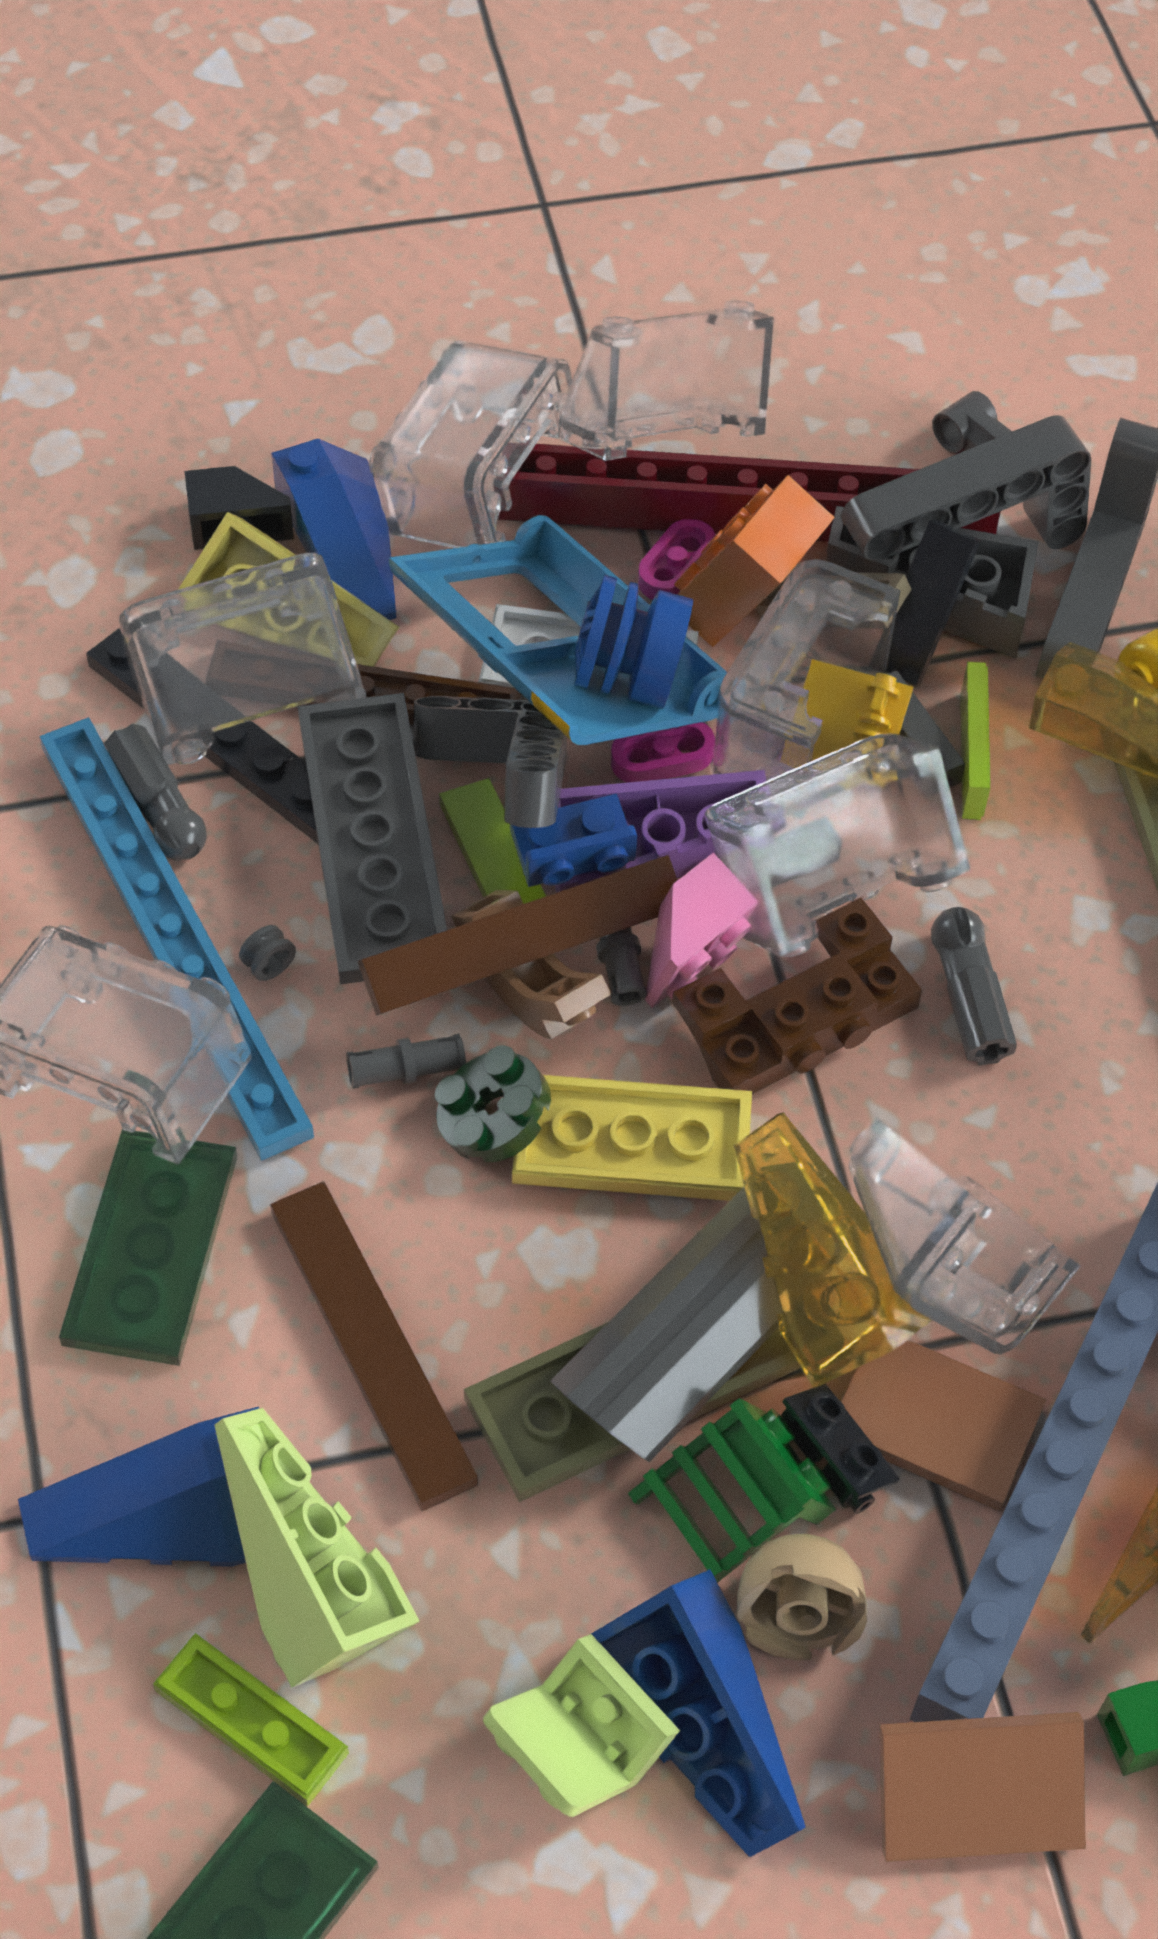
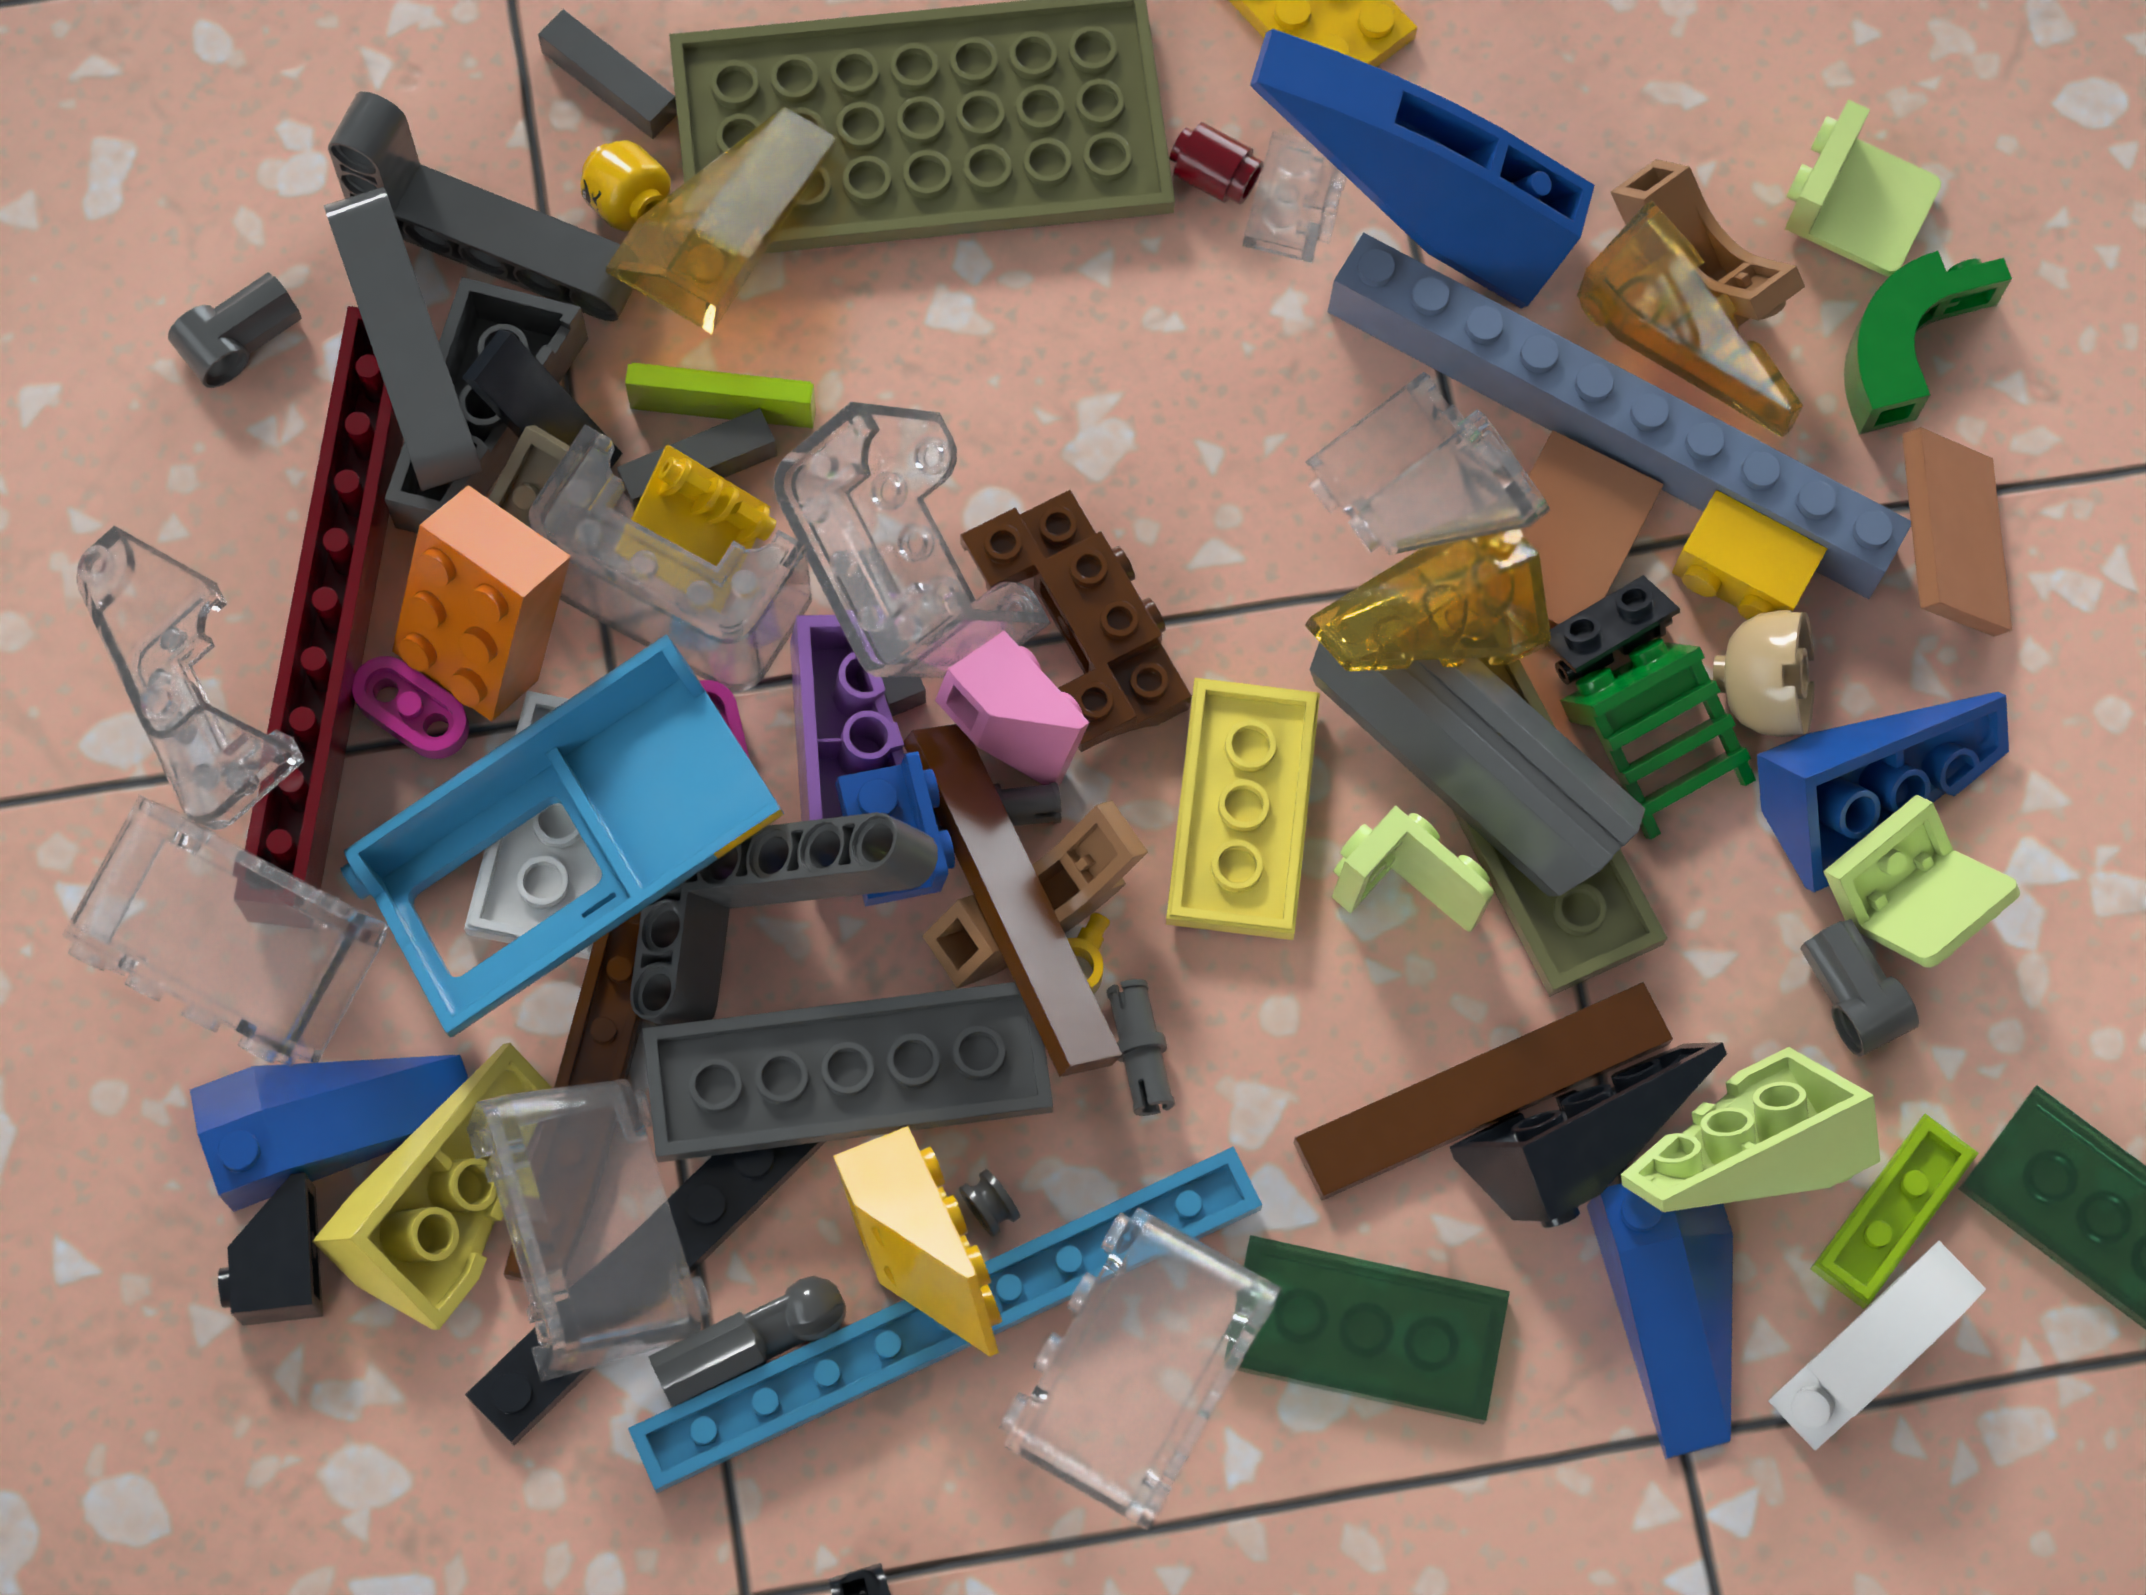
camera: 90 degrees left, 15 degrees up
plate [434,1045,551,1162] -> none
lime tile [439,778,546,904] -> none
blue wheel [574,574,693,709] -> none
dark grey piece [931,907,1017,1065] -> none
none -> yellow slope [833,1126,1002,1357]
none -> yellow piece [1067,912,1110,994]
none -> yellowish green bracket [1332,805,1494,932]
none -> black wedge [1450,1042,1727,1228]
none -> yellow brick [1671,490,1828,620]
none -> white arch [1768,1241,1986,1451]
none -> dark grey piece [1800,919,1919,1057]

